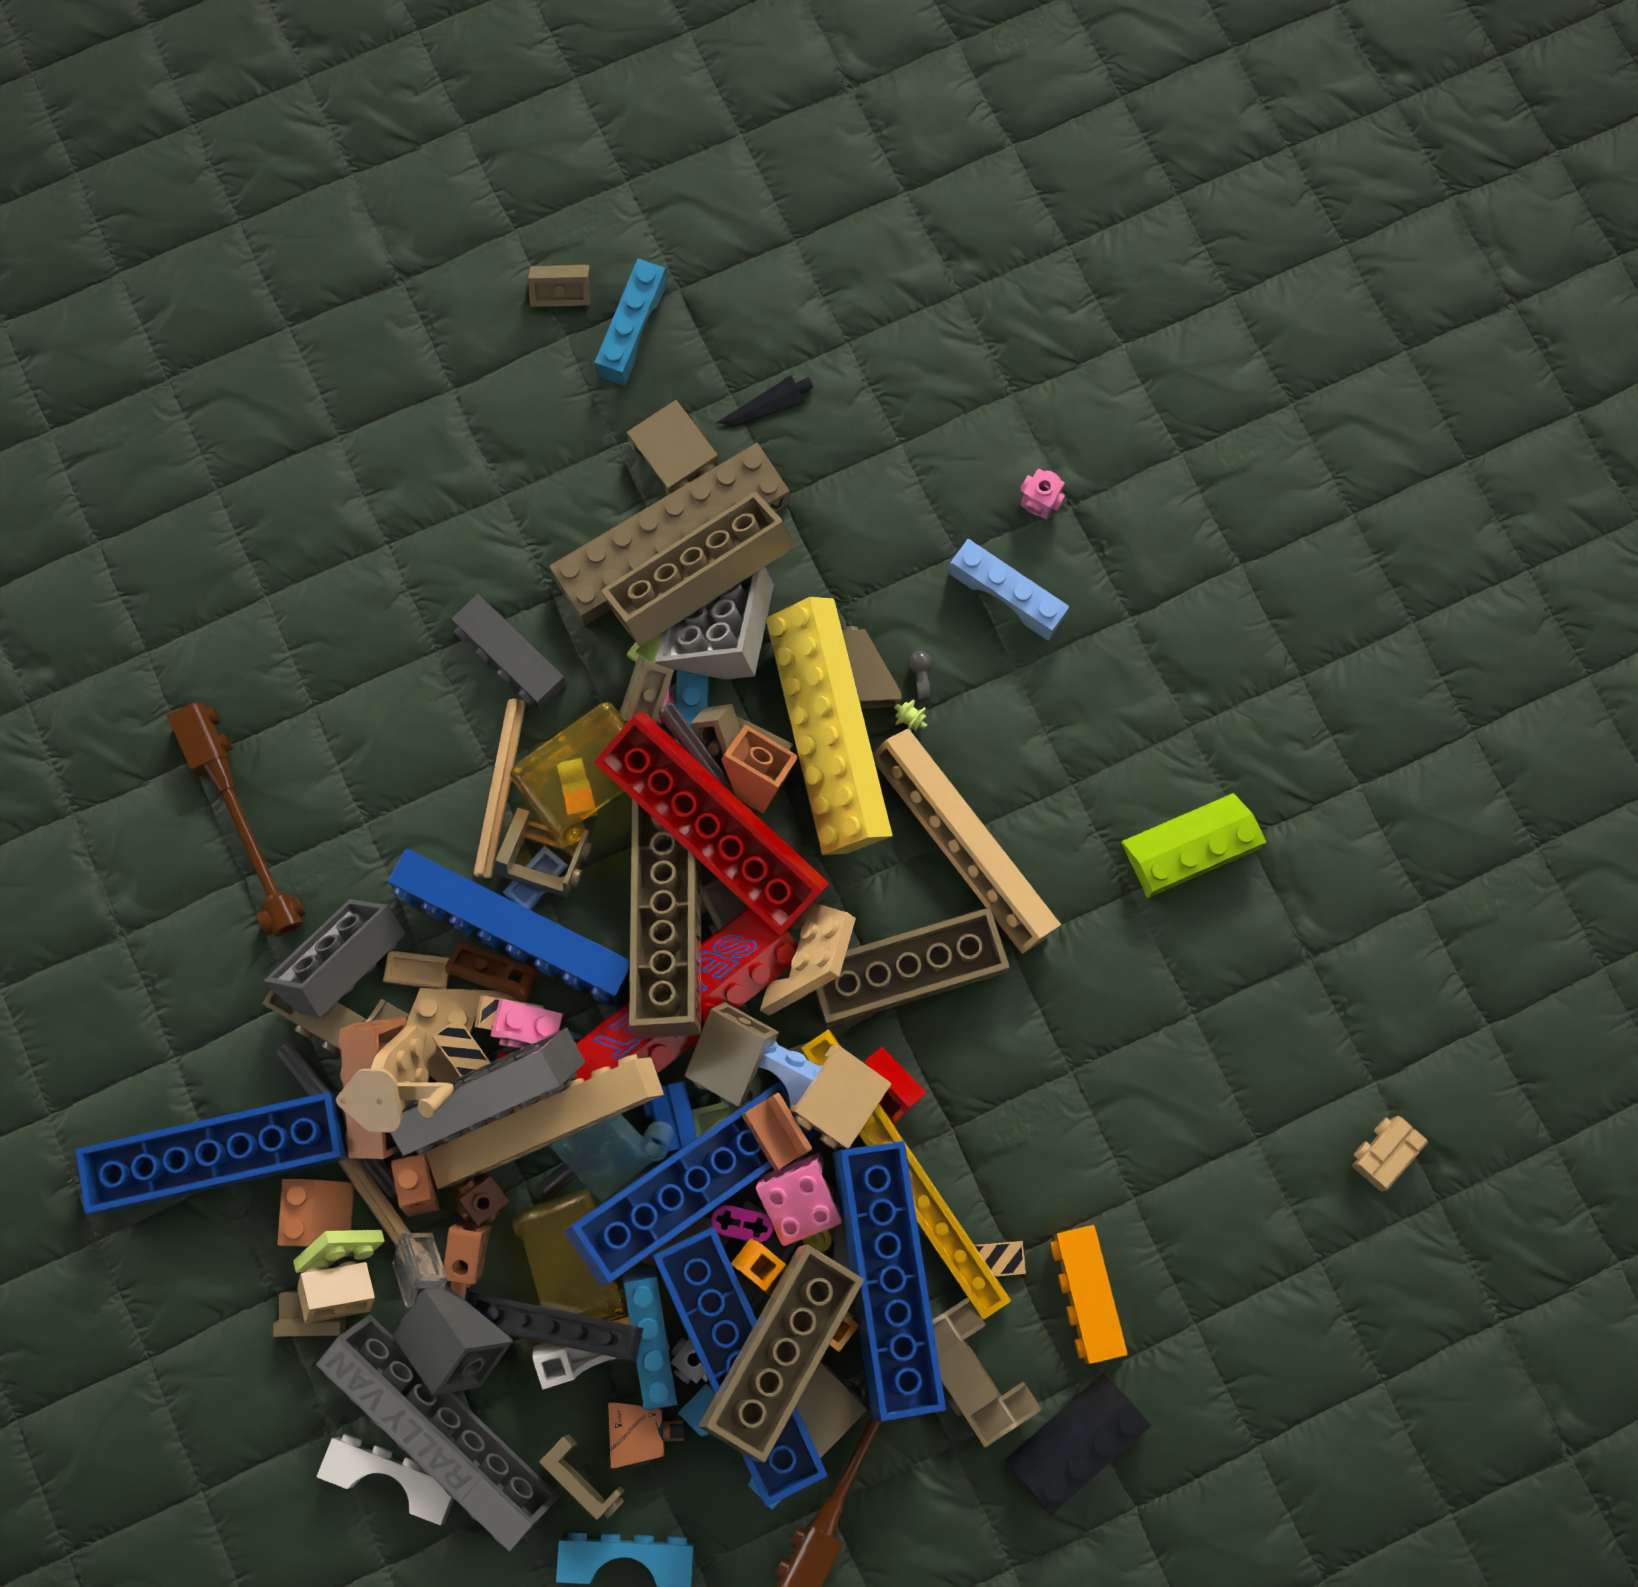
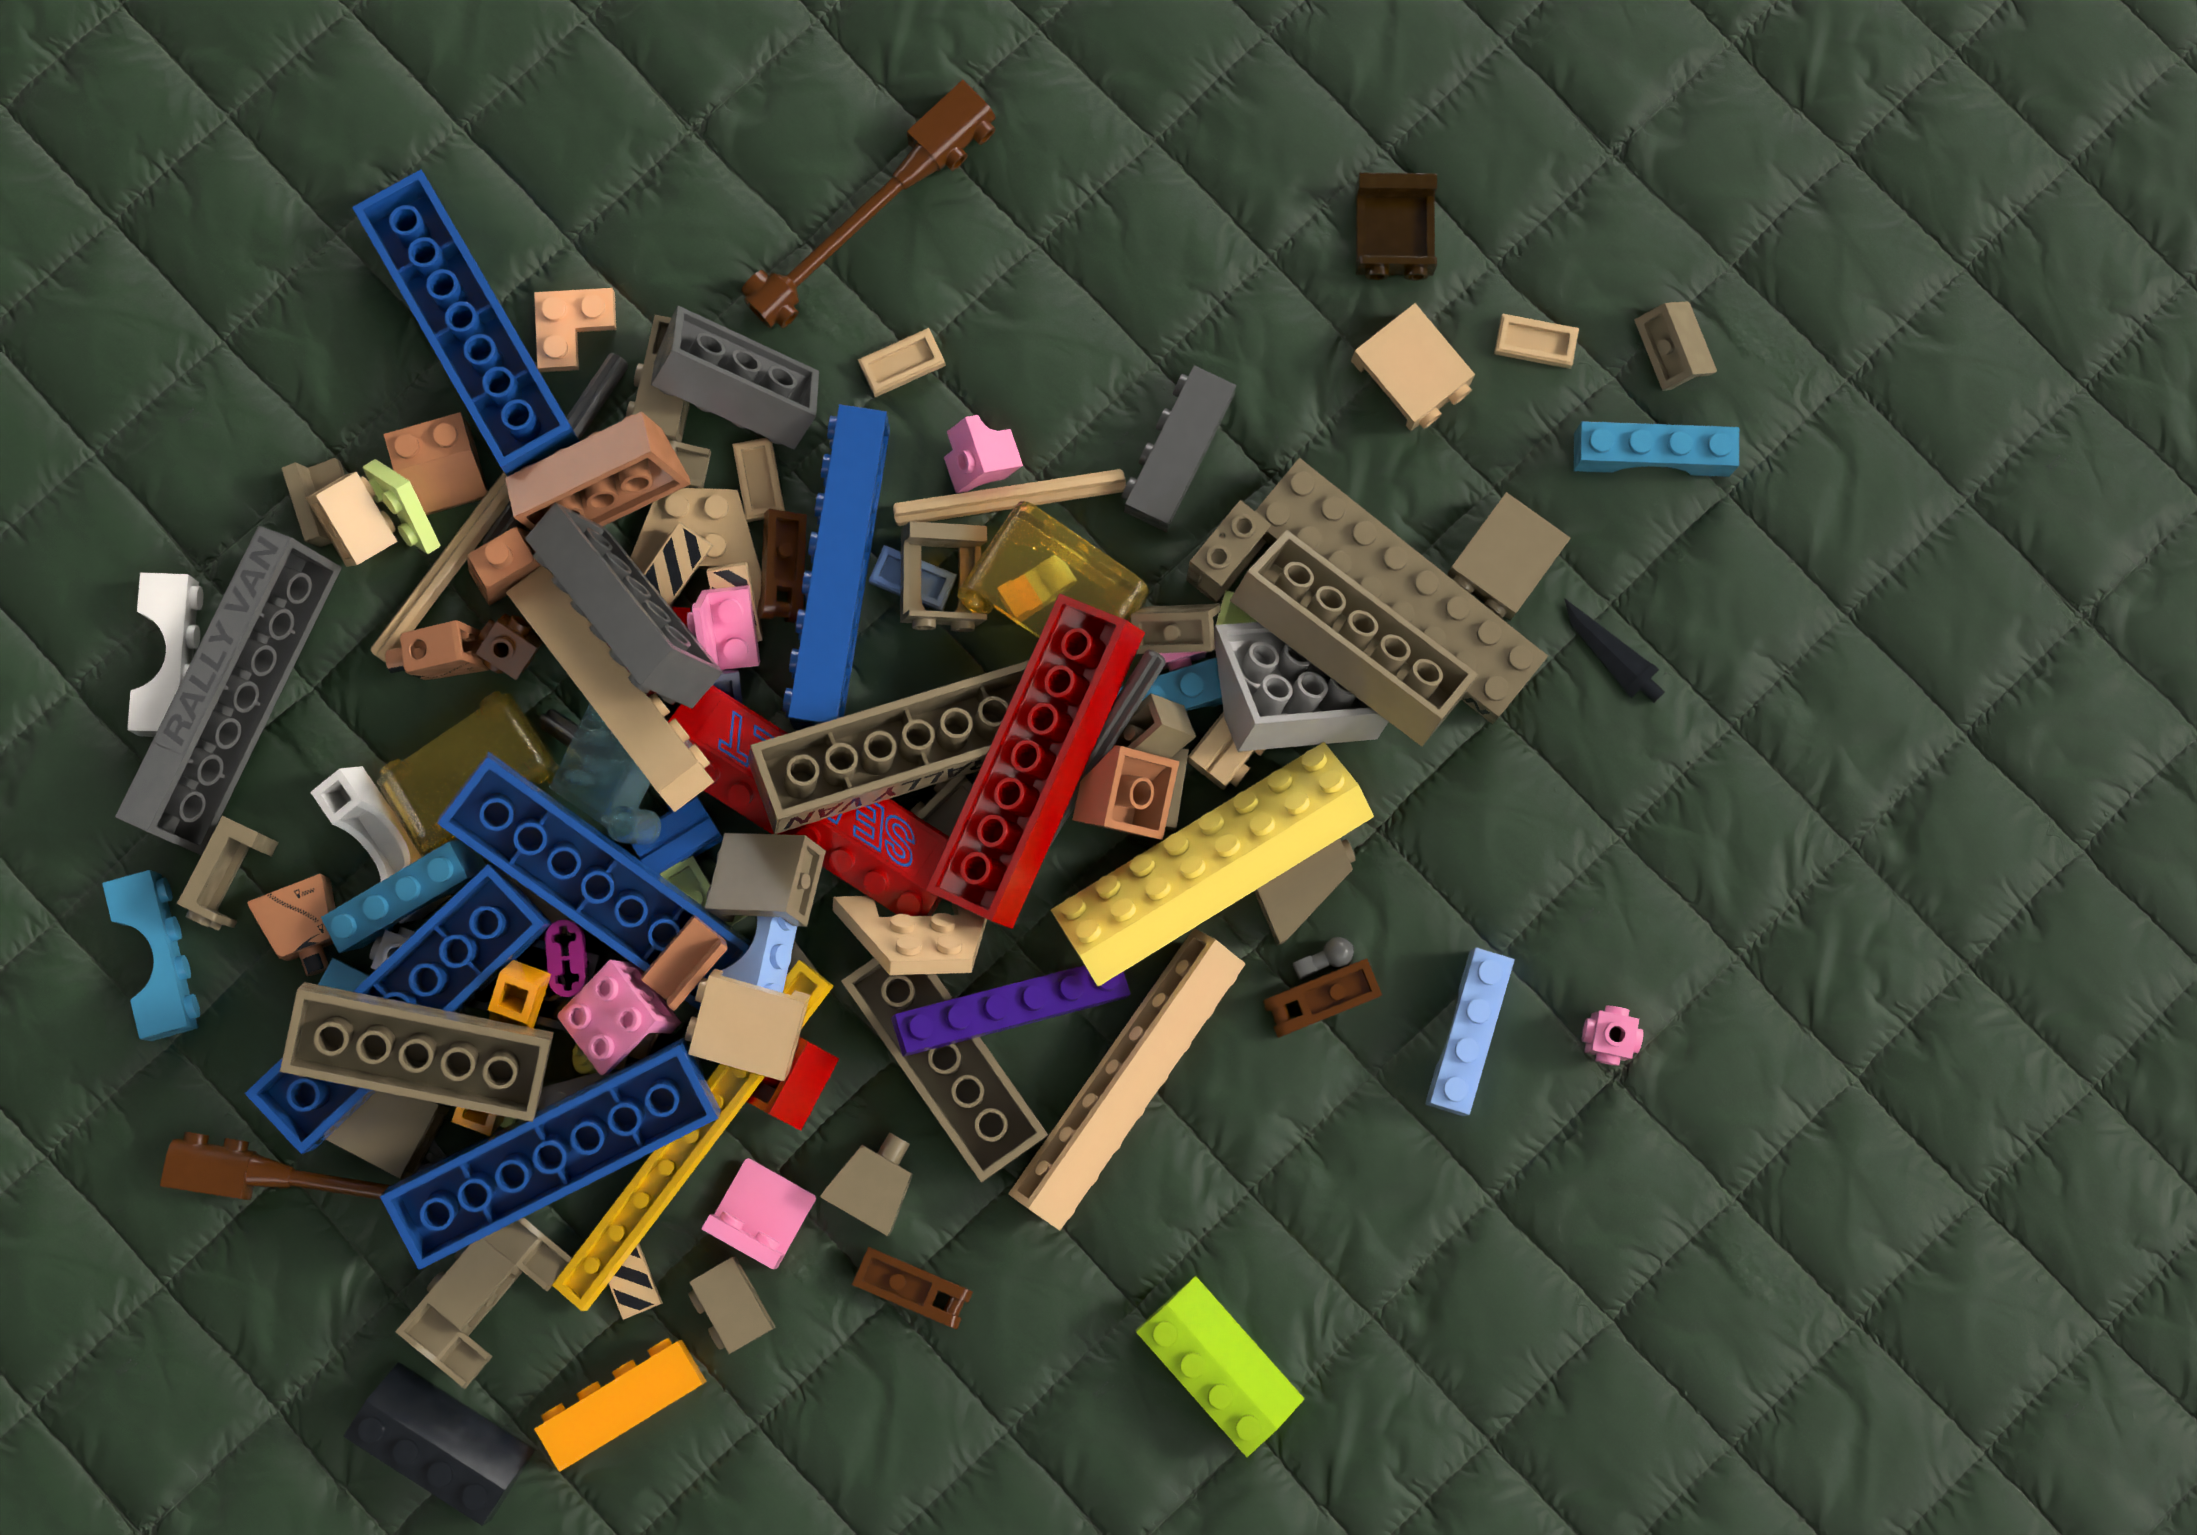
camera: 70 degrees right, 5 degrees up
tan plate [336,1026,454,1132] -> none
clear panel [392,1233,447,1307] -> none
dark grey slope [393,1287,513,1395] -> none
black tile [468,1292,644,1362] -> none
yellowish green wheel [894,700,927,731] -> none
none -> light nougat plate [534,288,616,372]
none -> dark tan brick [688,1256,776,1354]
none -> bright pink bracket [702,1158,816,1269]
none -> dark tan torso [820,1132,913,1236]
none -> reddish brown plate [852,1247,974,1329]
none -> tan tile [858,328,946,397]
none -> dark purple plate [891,965,1131,1057]
none -> bright pink brick [944,415,1023,493]
none -> dark tan panel [1186,500,1272,604]
none -> tan brick [1187,711,1266,790]
none -> reddish brown plate [1262,958,1382,1038]
none -> tan panel [1351,303,1475,431]
none -> dark brown panel [1356,173,1437,281]
none -> tan tile [1494,314,1579,369]

